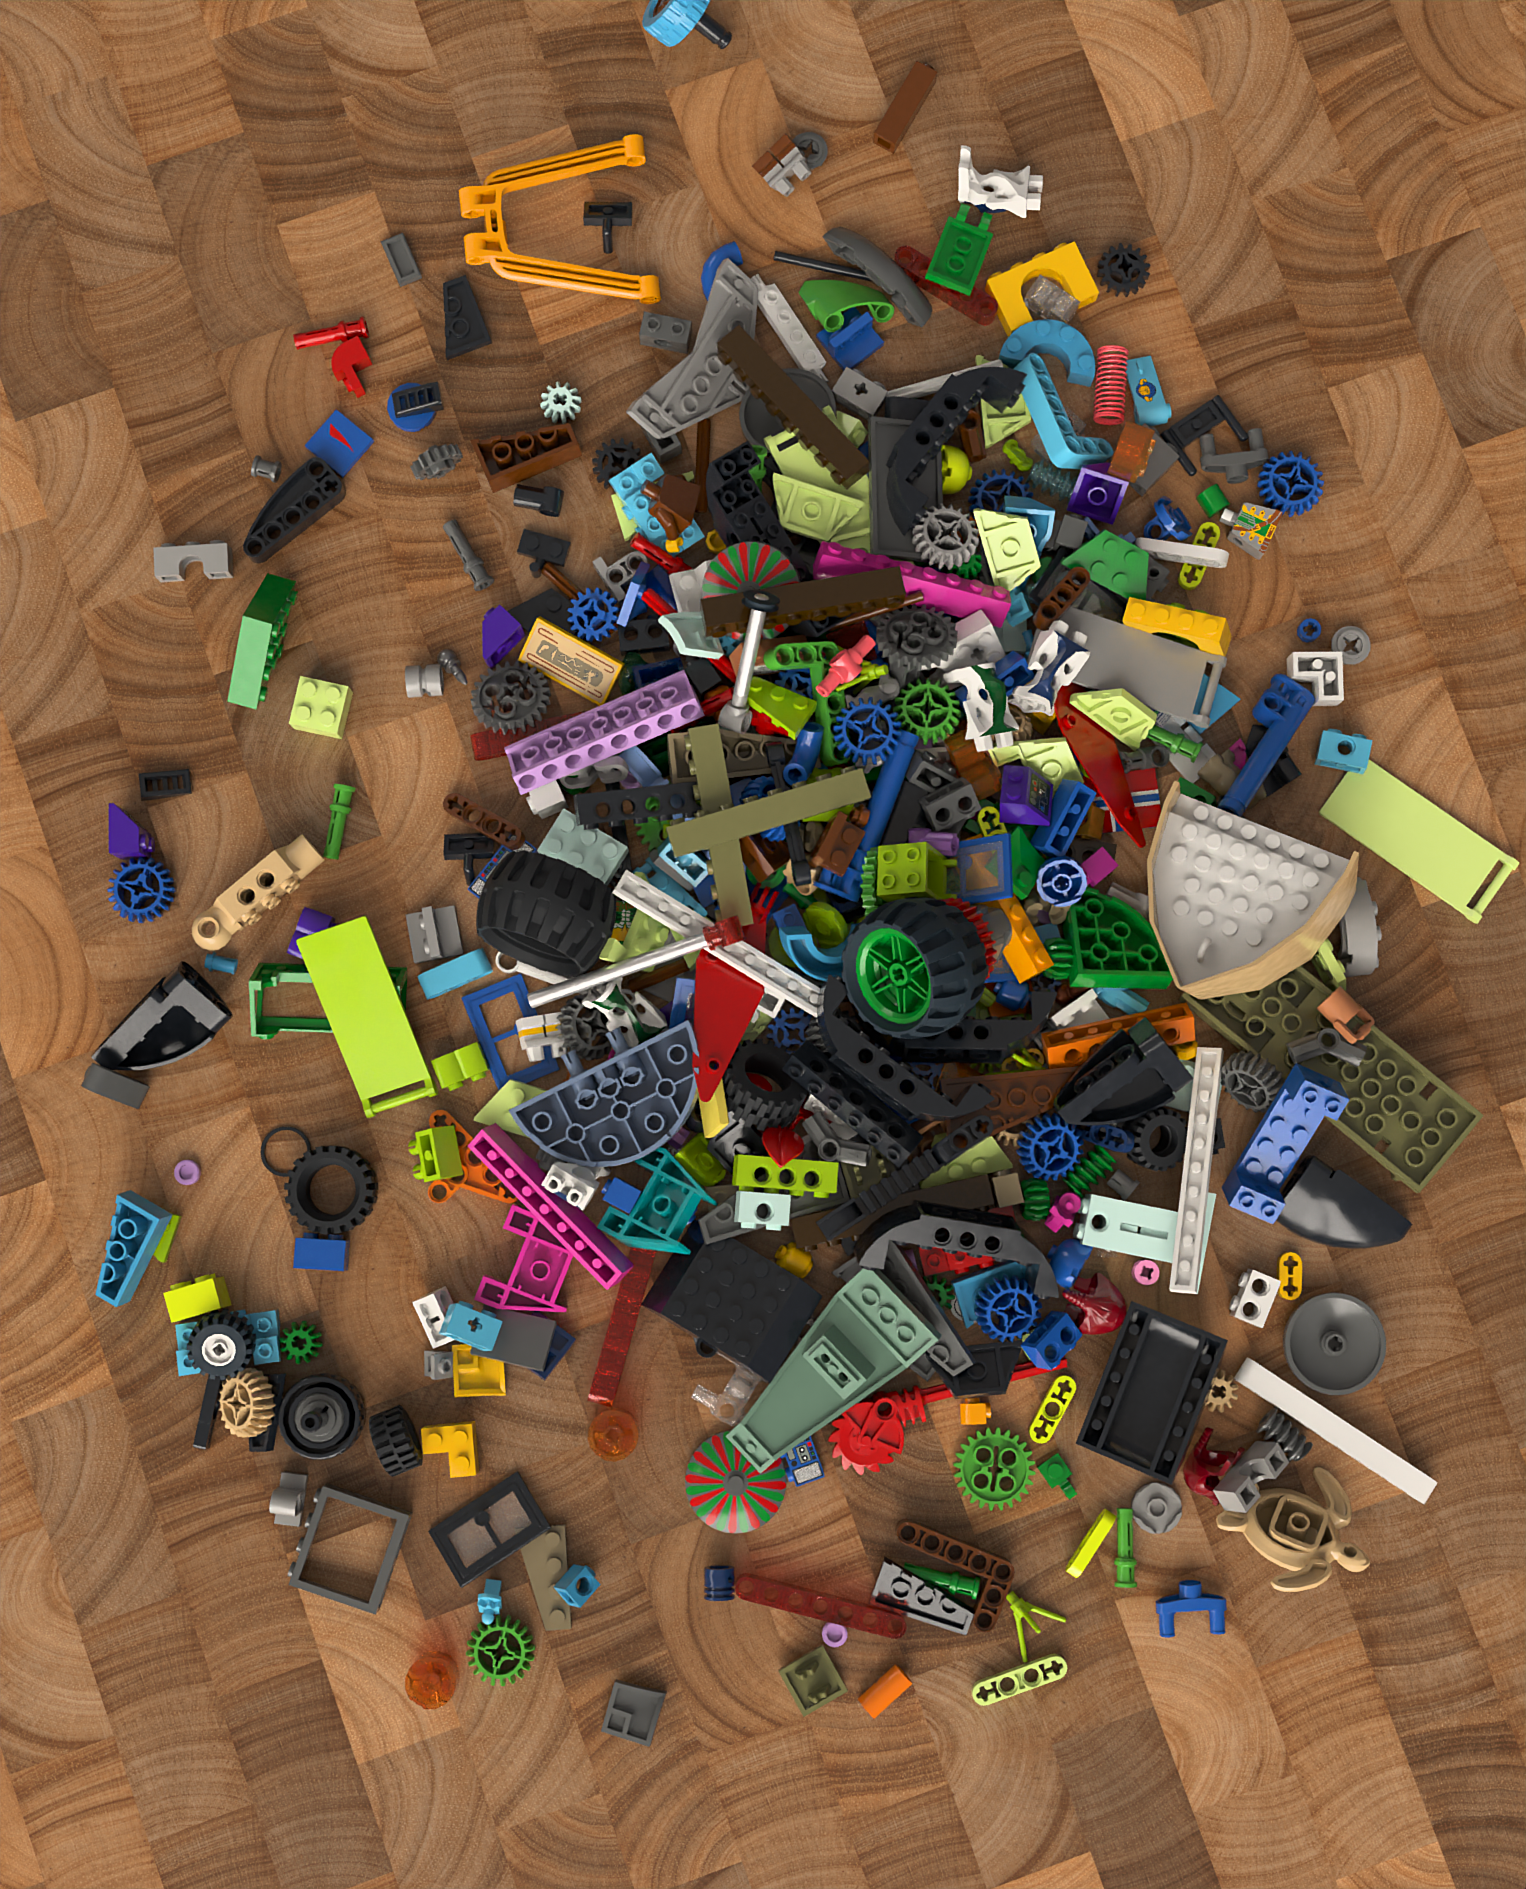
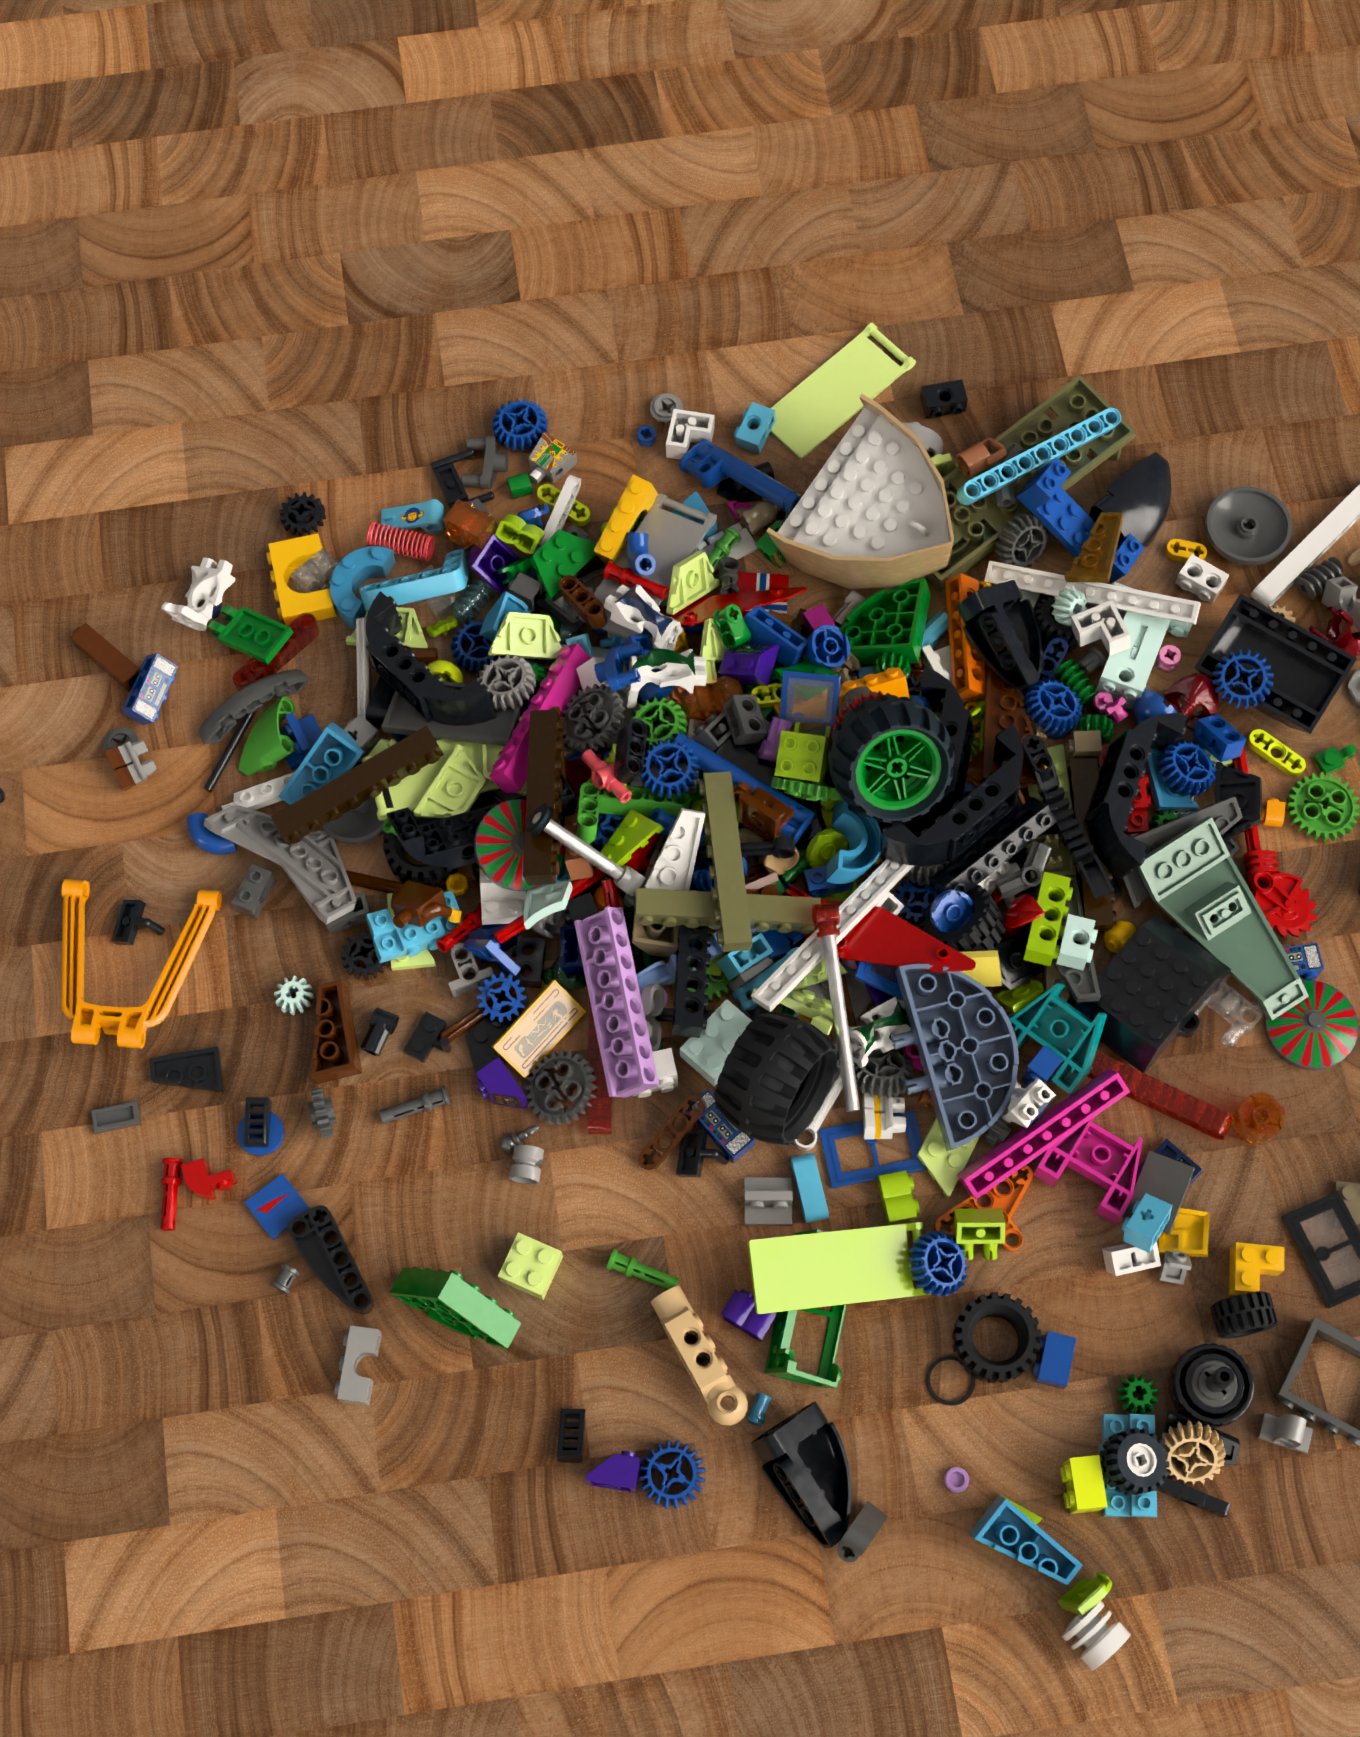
camera: 75 degrees left, 15 degrees down
none -> brick [122,653,178,725]
none -> dark azure wedge [278,722,364,805]
none -> lime brick [495,514,545,554]
none -> green plate [498,556,533,584]
none -> blue connector [594,641,643,691]
none -> red pin [603,561,668,600]
none -> black beam [614,718,647,784]
none -> blue cylinder [627,533,656,576]
none -> white wing [643,808,705,891]
none -> green piece [713,604,751,649]
none -> blue gear [907,1231,970,1297]
none -> black brick [920,379,968,418]
none -> blue tile [930,889,974,932]
none -> medium azure beam [956,408,1121,505]
none -> light aqua gear [1051,588,1088,626]
none -> lime tile [1058,1572,1112,1616]
none -> white wheel [1061,1601,1131,1671]
none -> pearl gold wing [1064,512,1124,583]
none -> white brick [1071,600,1130,656]
none -> blue gear [1212,649,1274,709]

